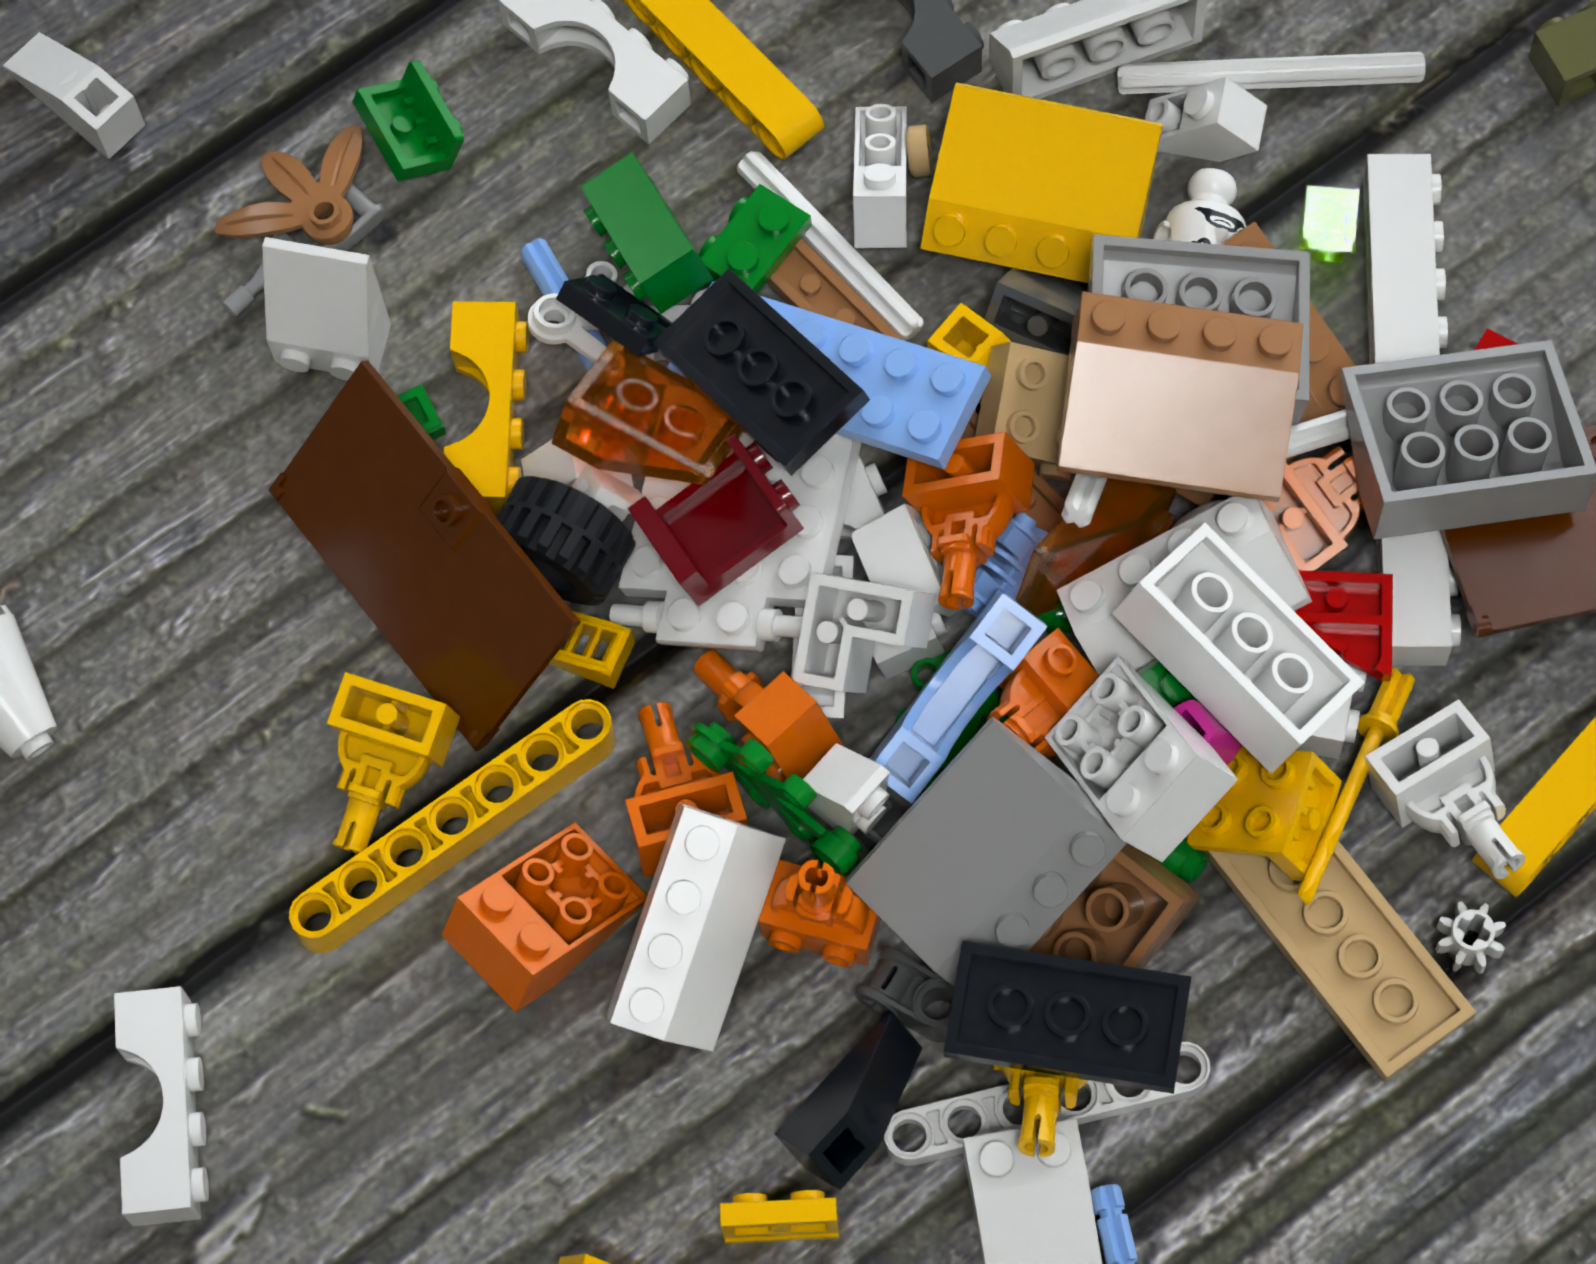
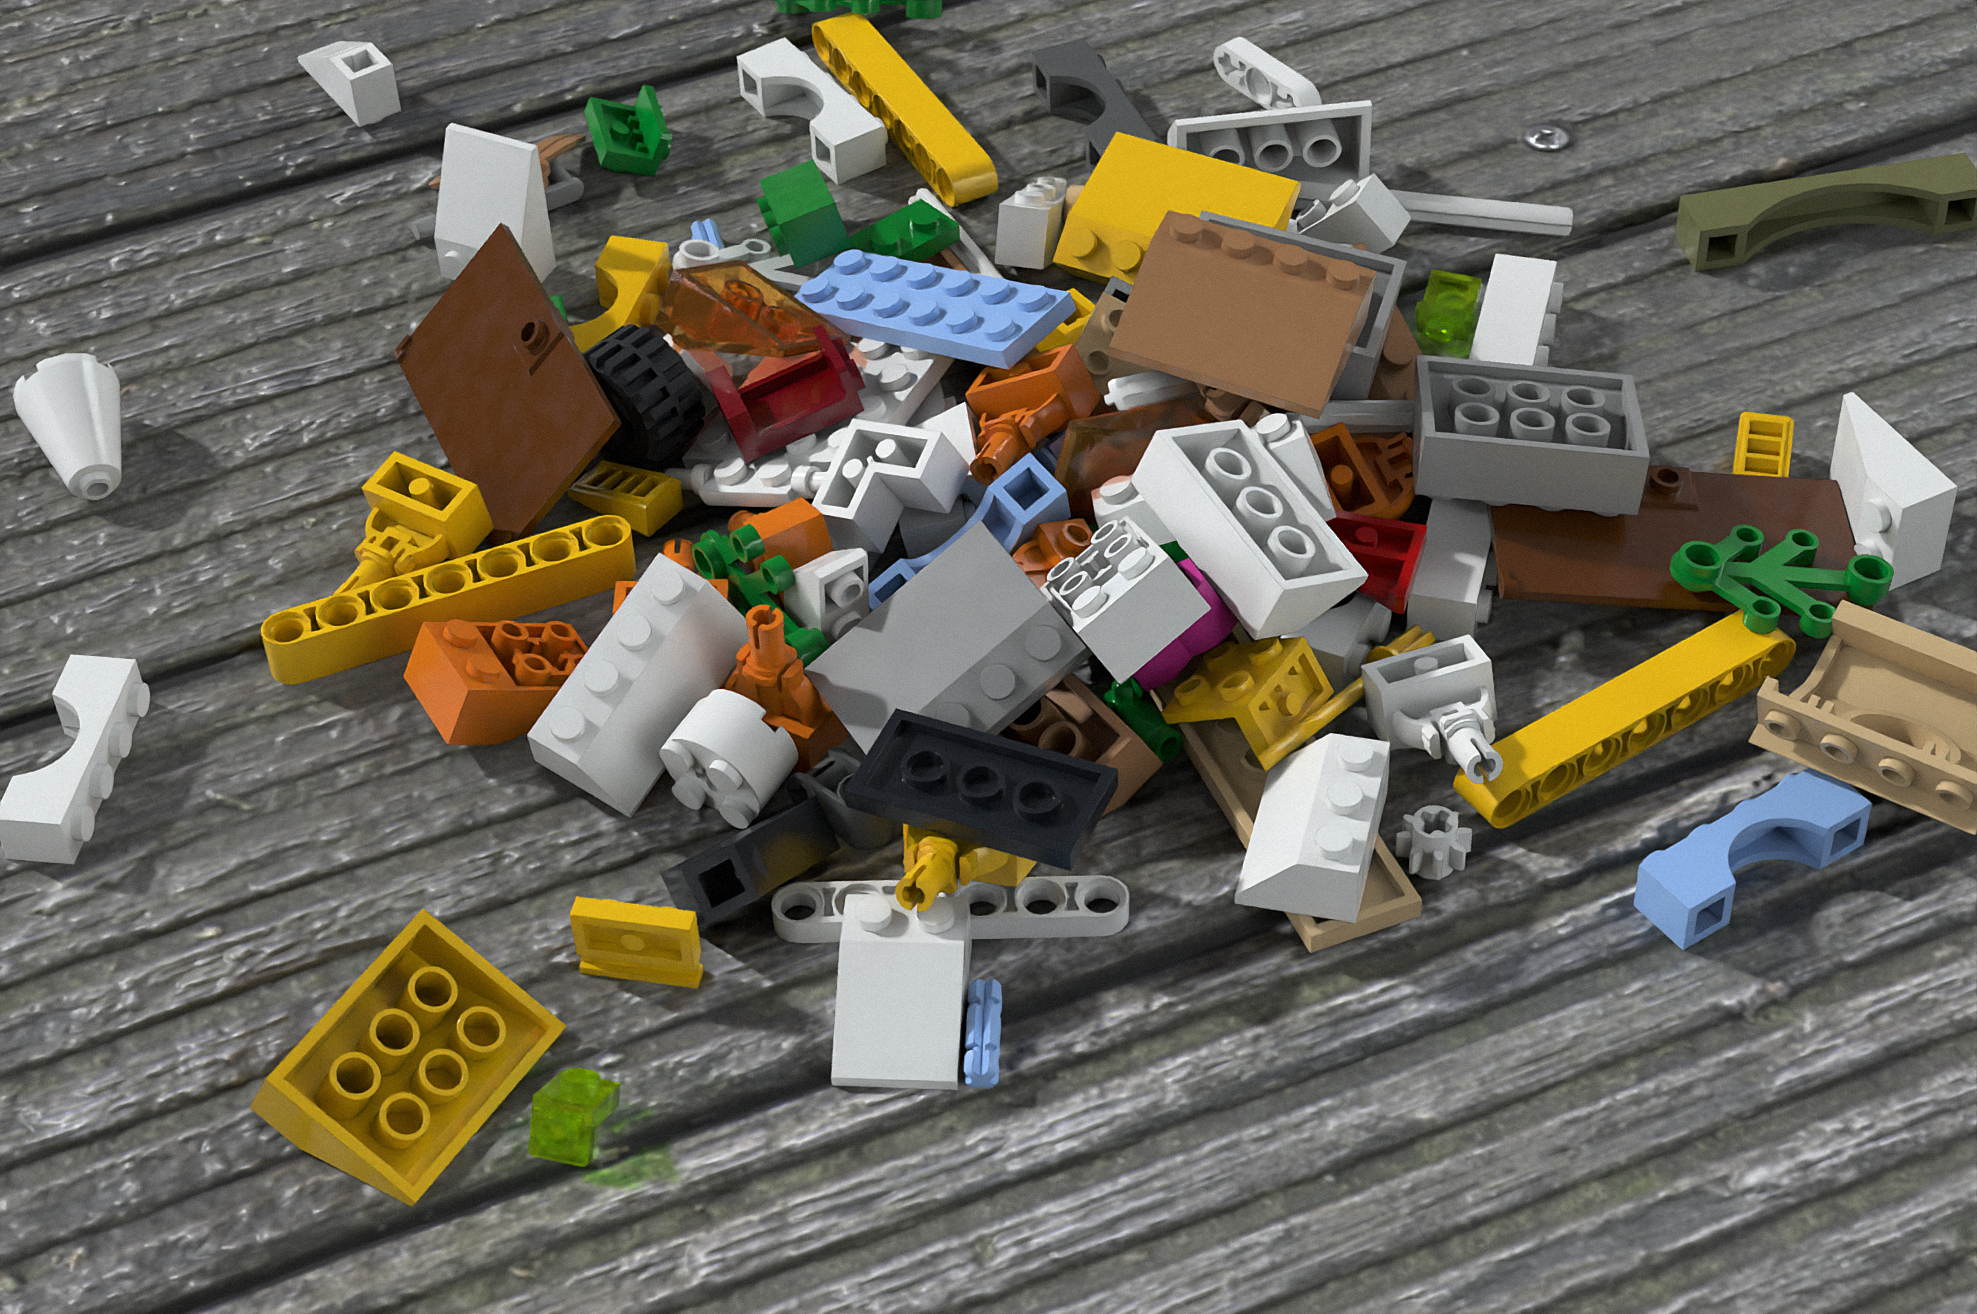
camera: 10 degrees right, 25 degrees down
black plate [556,274,672,357] -> none
black plate [652,269,870,476] -> none
none -> white brick [659,689,798,829]
none -> white slope [1235,733,1390,923]

